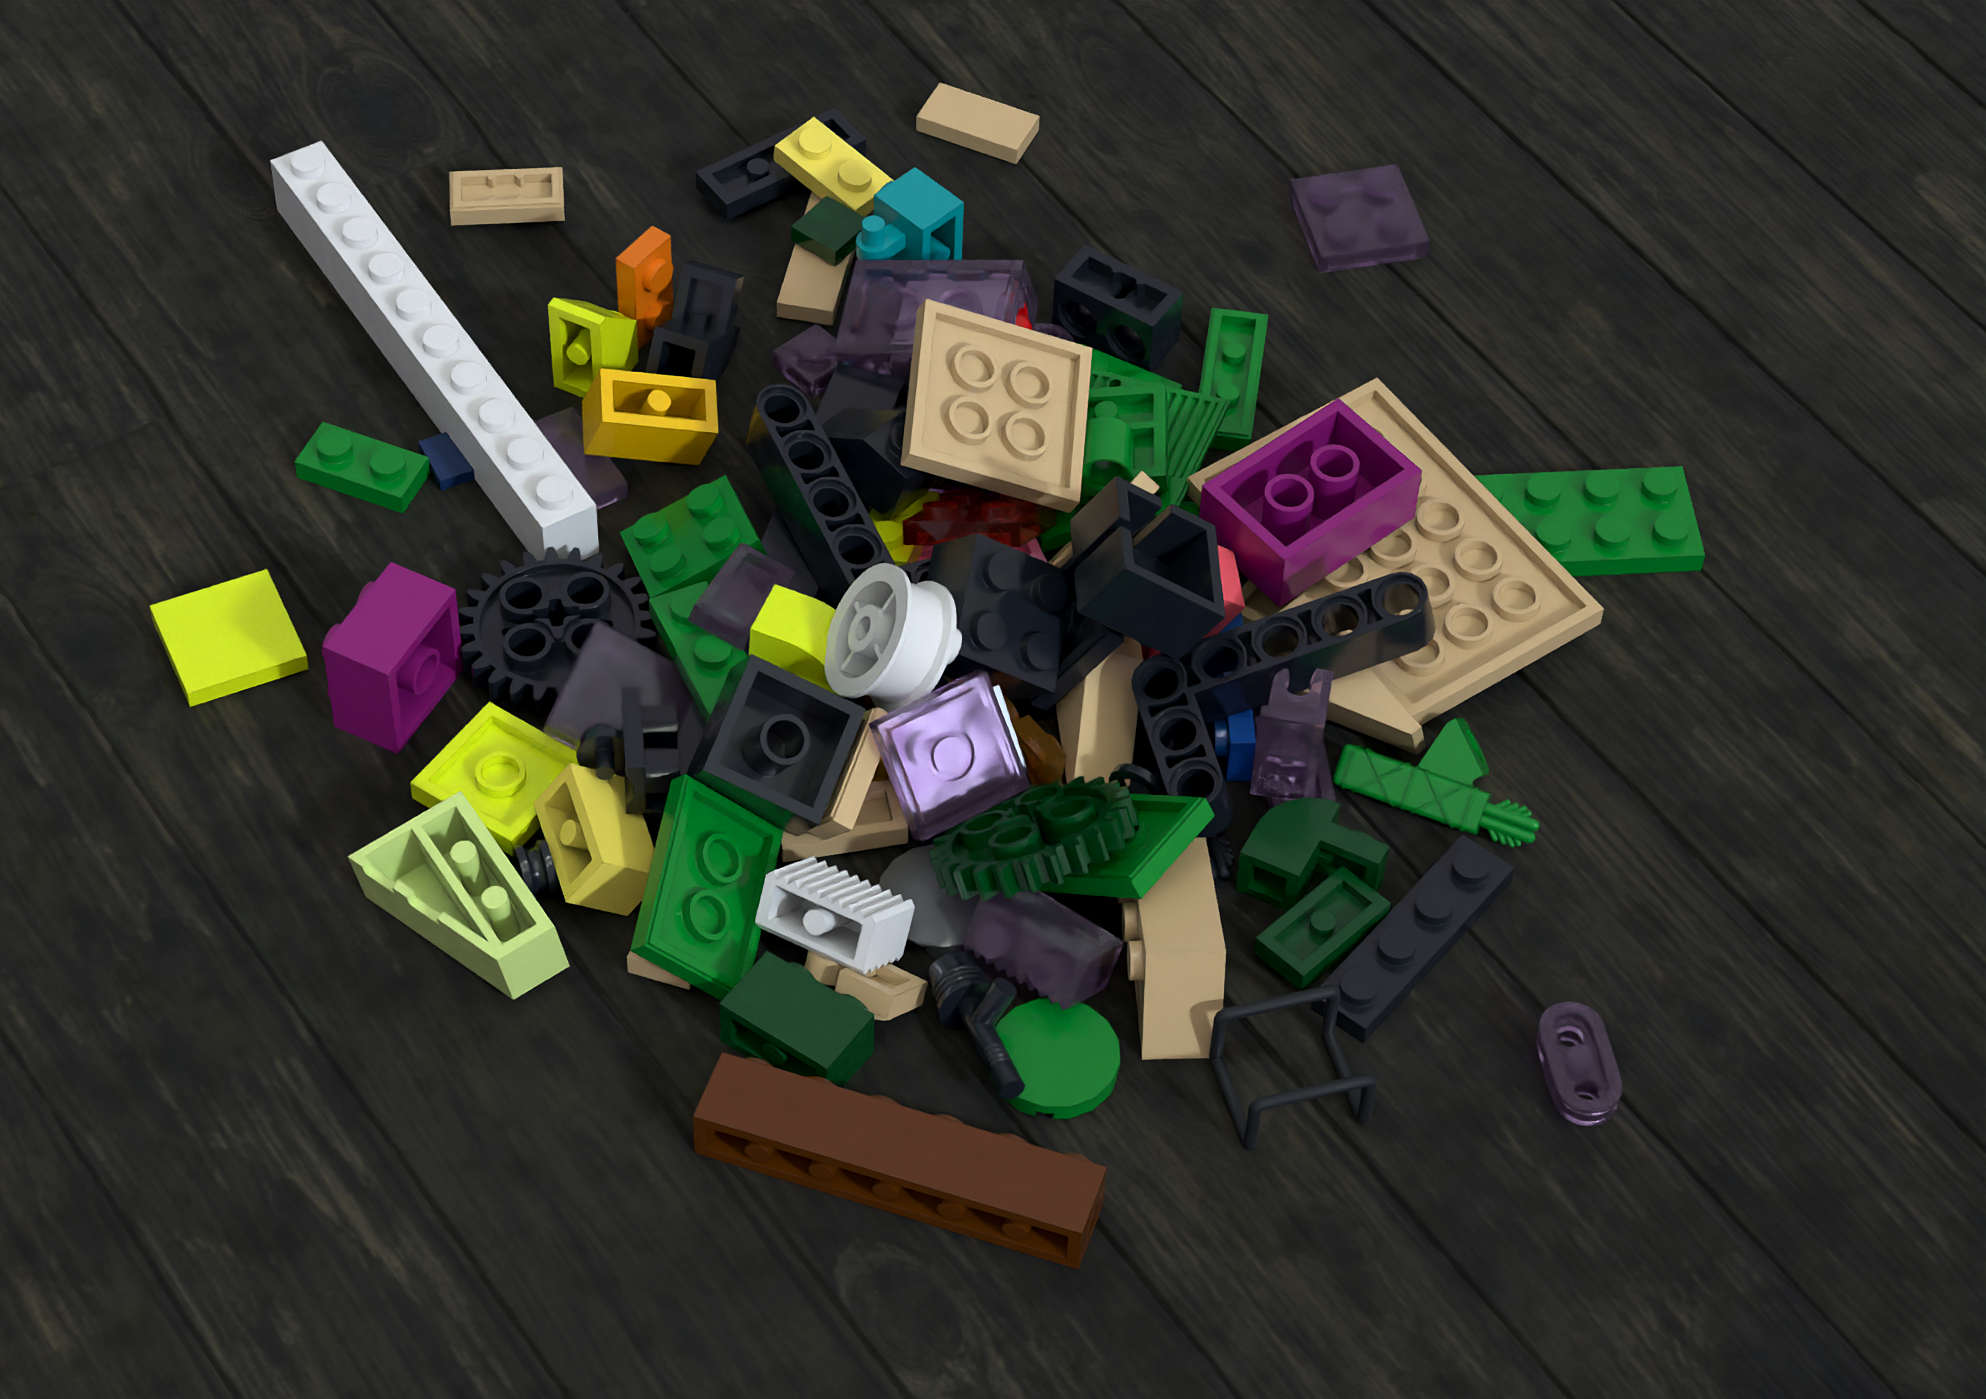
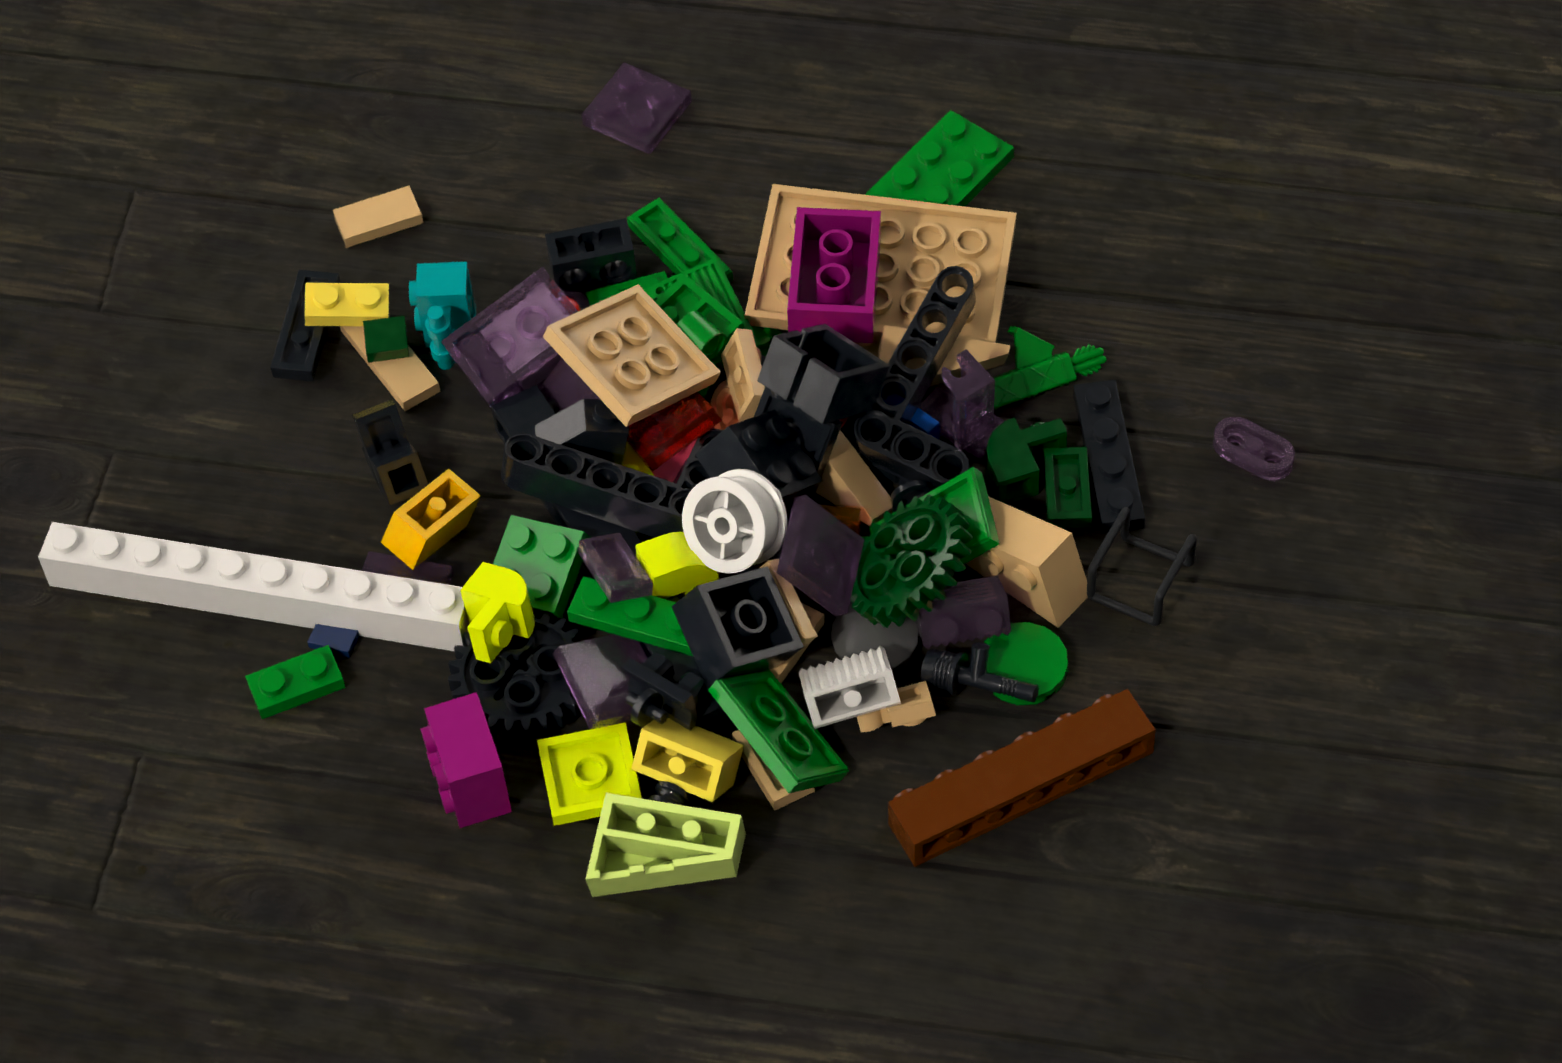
camera: 40 degrees left, 5 degrees up
neon yellow tile [150,569,309,707] -> none
tan plate [449,167,565,226] -> none
neon yellow slope [548,297,639,398] -> none
orange plate [616,226,674,350] -> none
dark green brick [719,951,874,1088] -> none
clear purple plate [773,323,855,399] -> none
none -> neon yellow brick [460,562,535,663]

